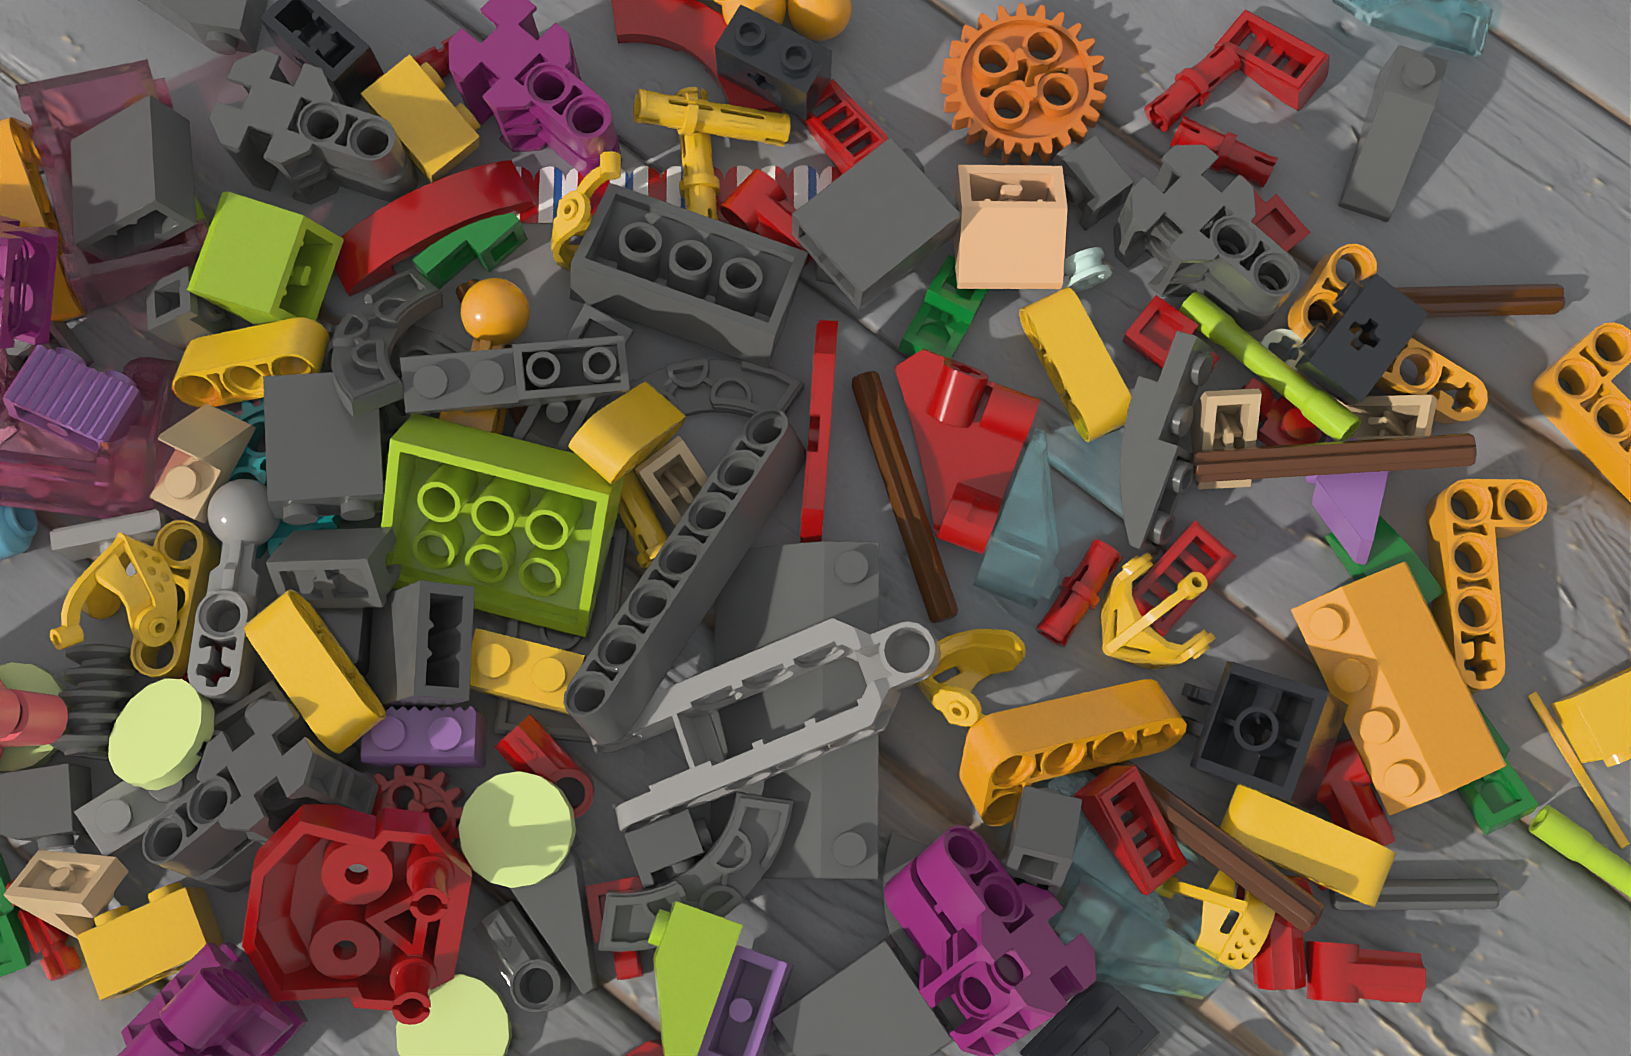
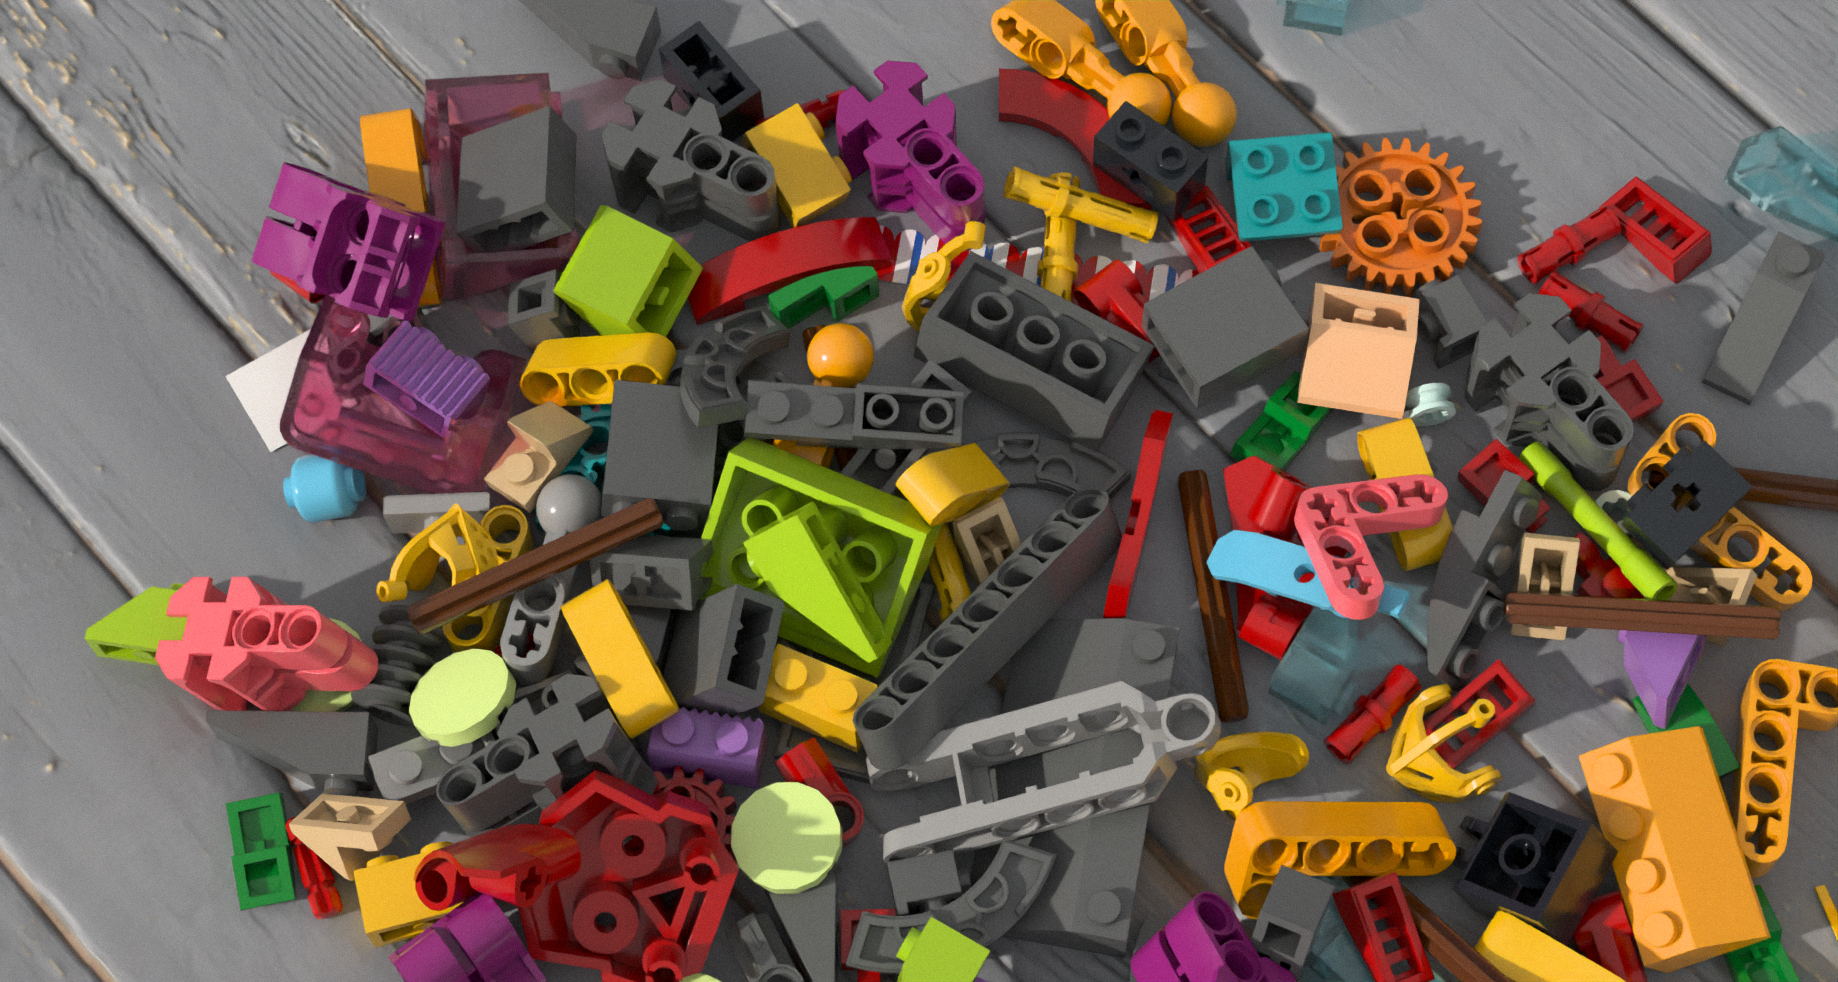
camera: 15 degrees right, 10 degrees down
none -> reddish brown axle [407,498,663,635]
none -> red panel [414,824,581,911]
none -> lime slope [743,501,893,663]
none -> medium azure piece [1207,530,1410,619]
none -> teal bracket [1225,132,1343,242]
none -> coral beam [1294,474,1448,620]

